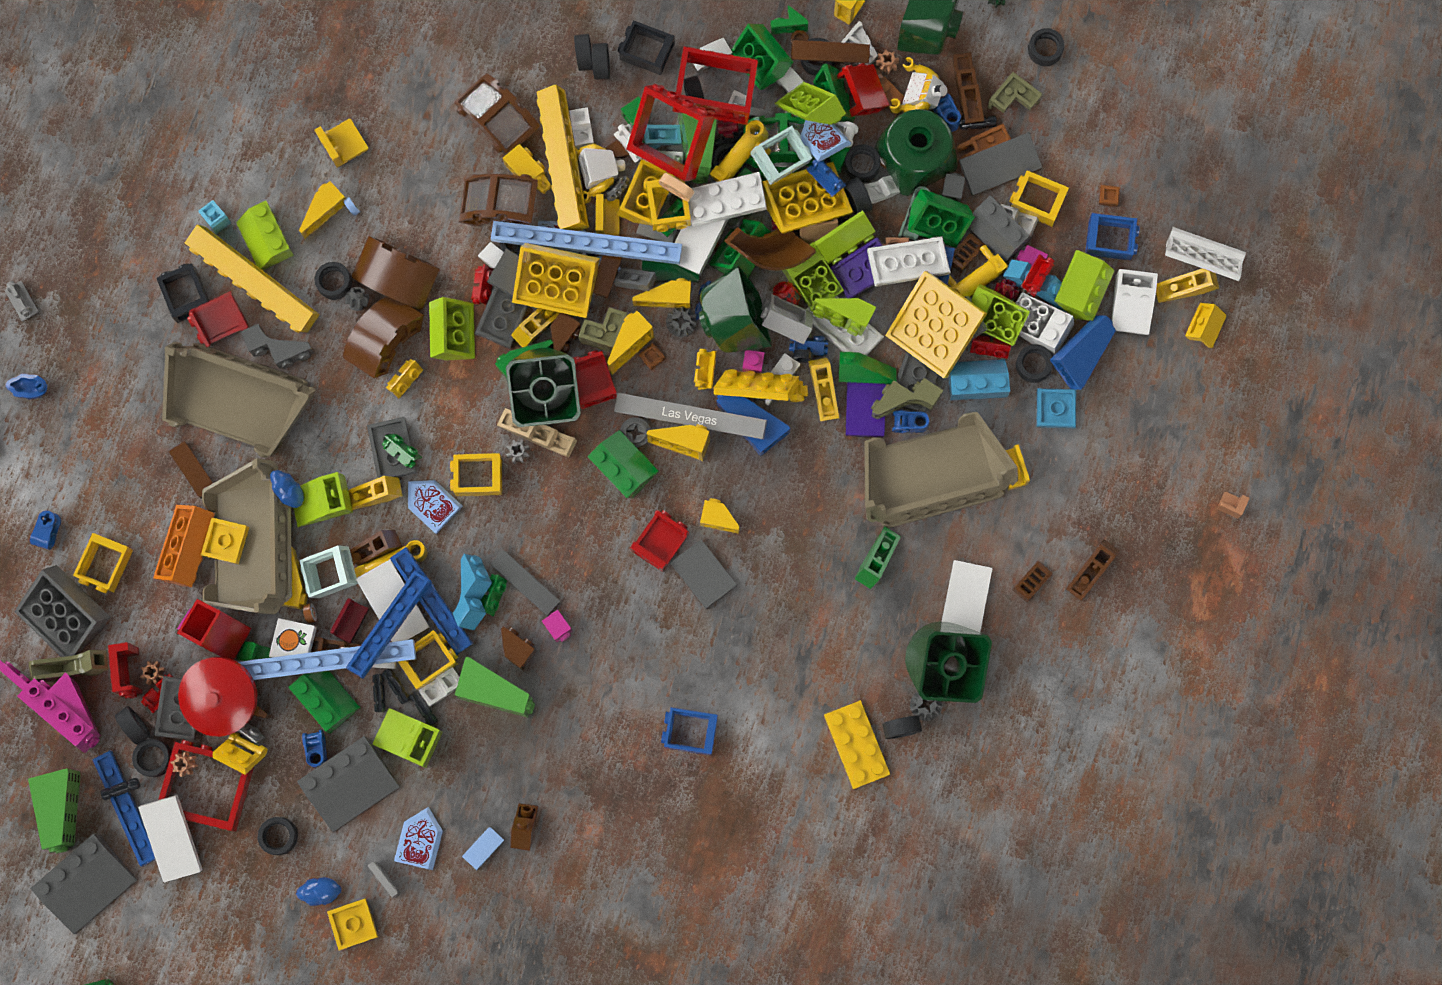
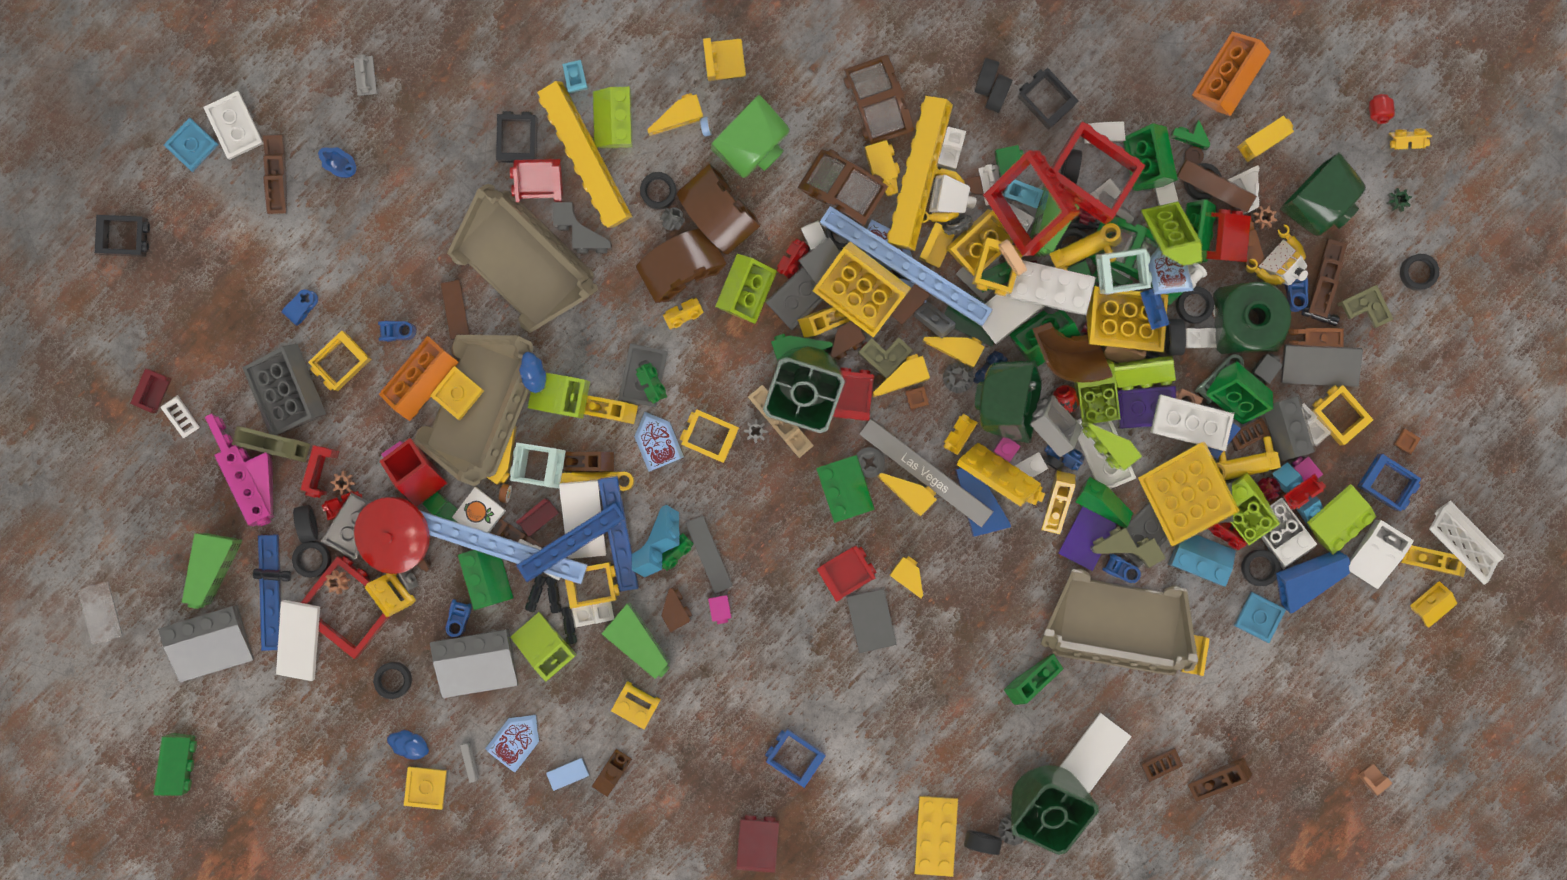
camera: 20 degrees right, 10 degrees up
none -> blue piece [378,321,416,342]
none -> yellow plate [611,681,661,729]
none -> bright green piece [711,95,790,178]
none -> dark red slope [736,814,779,873]

